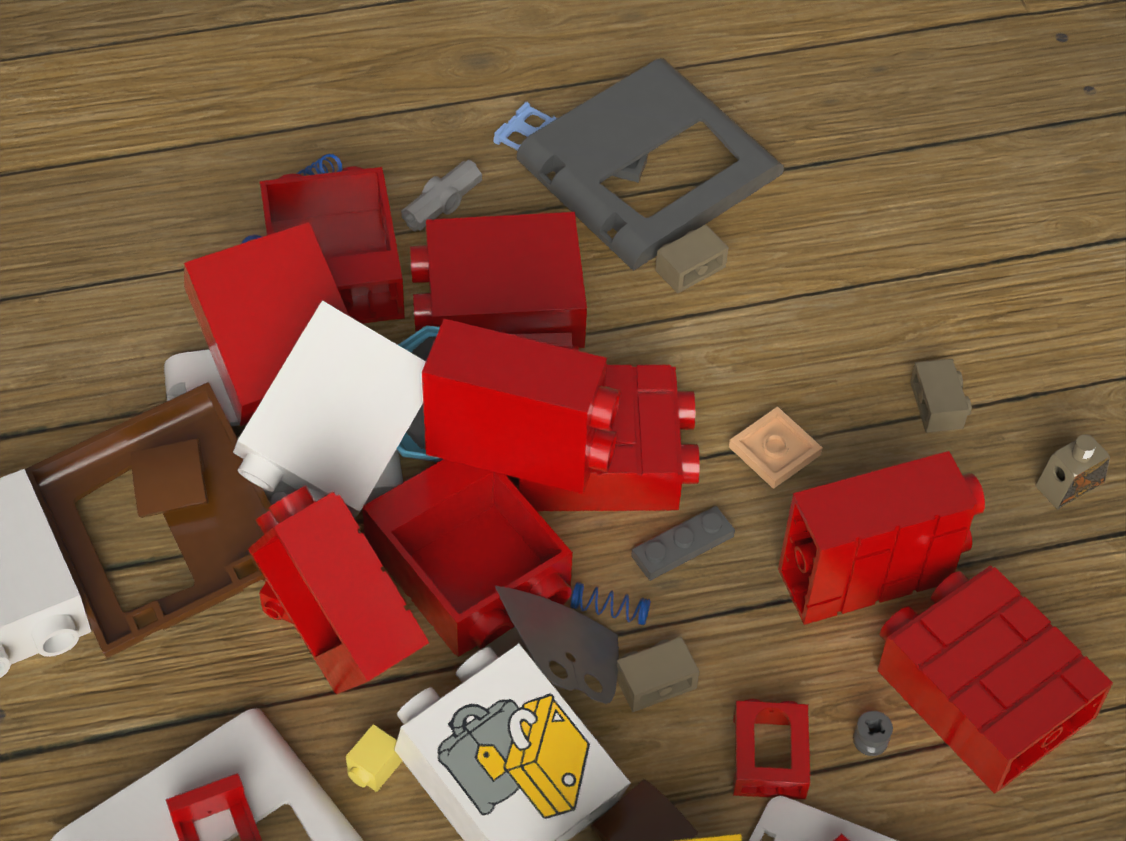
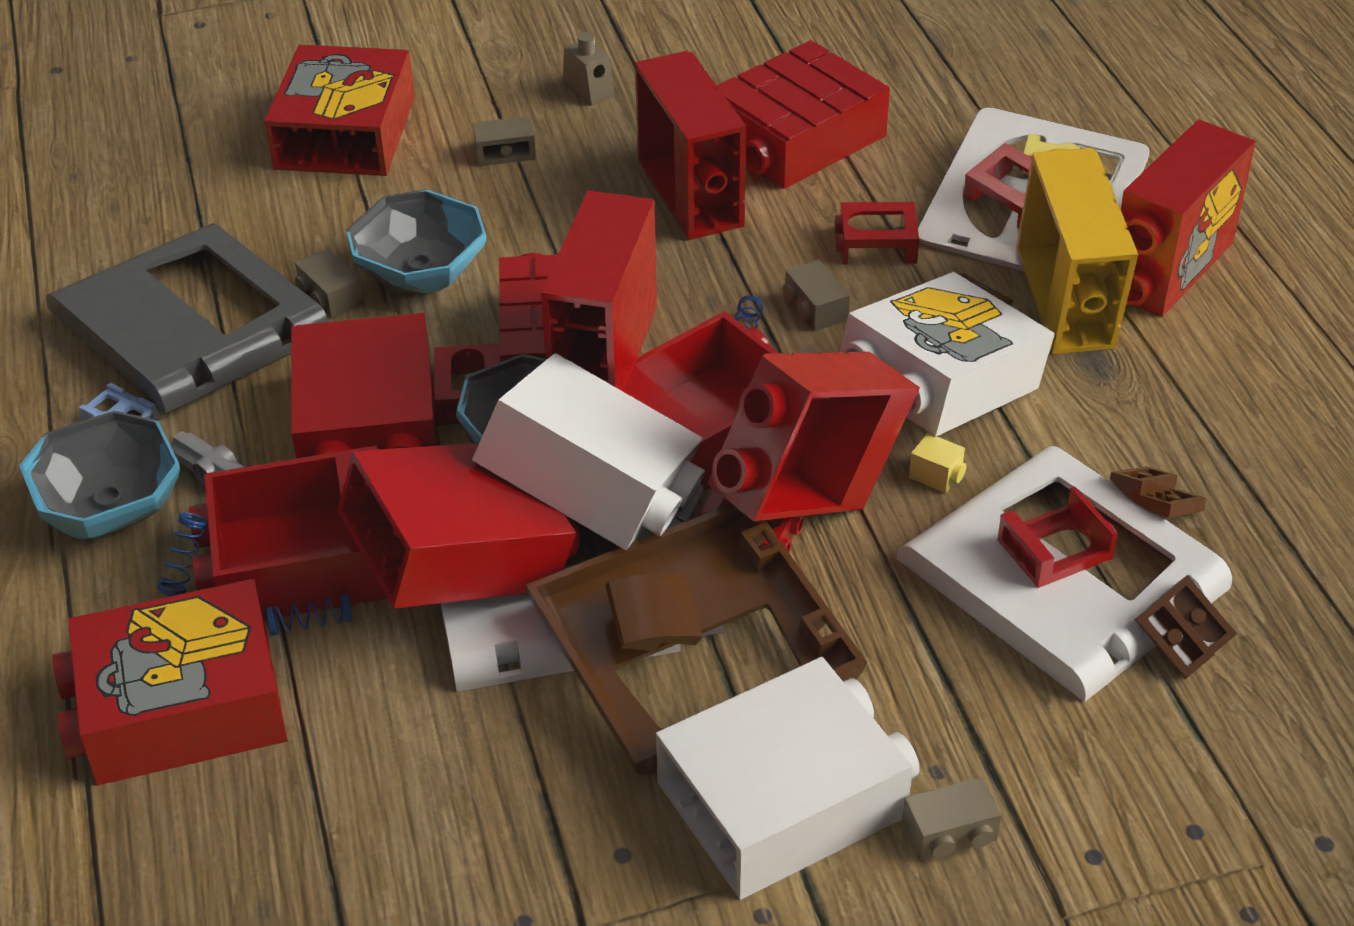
camera: 90 degrees left, 10 degrees down
dark grey piece [495,586,619,704] -> none
dark grey plate [631,506,735,581] -> none
light nougat plate [729,406,823,489] -> none
dark grey wheel [853,711,893,756] -> none
none -> dark grey rock [19,411,180,539]
none -> red brick [52,579,288,786]
none -> red brick [264,44,415,176]
none -> dark grey rock [346,189,486,295]

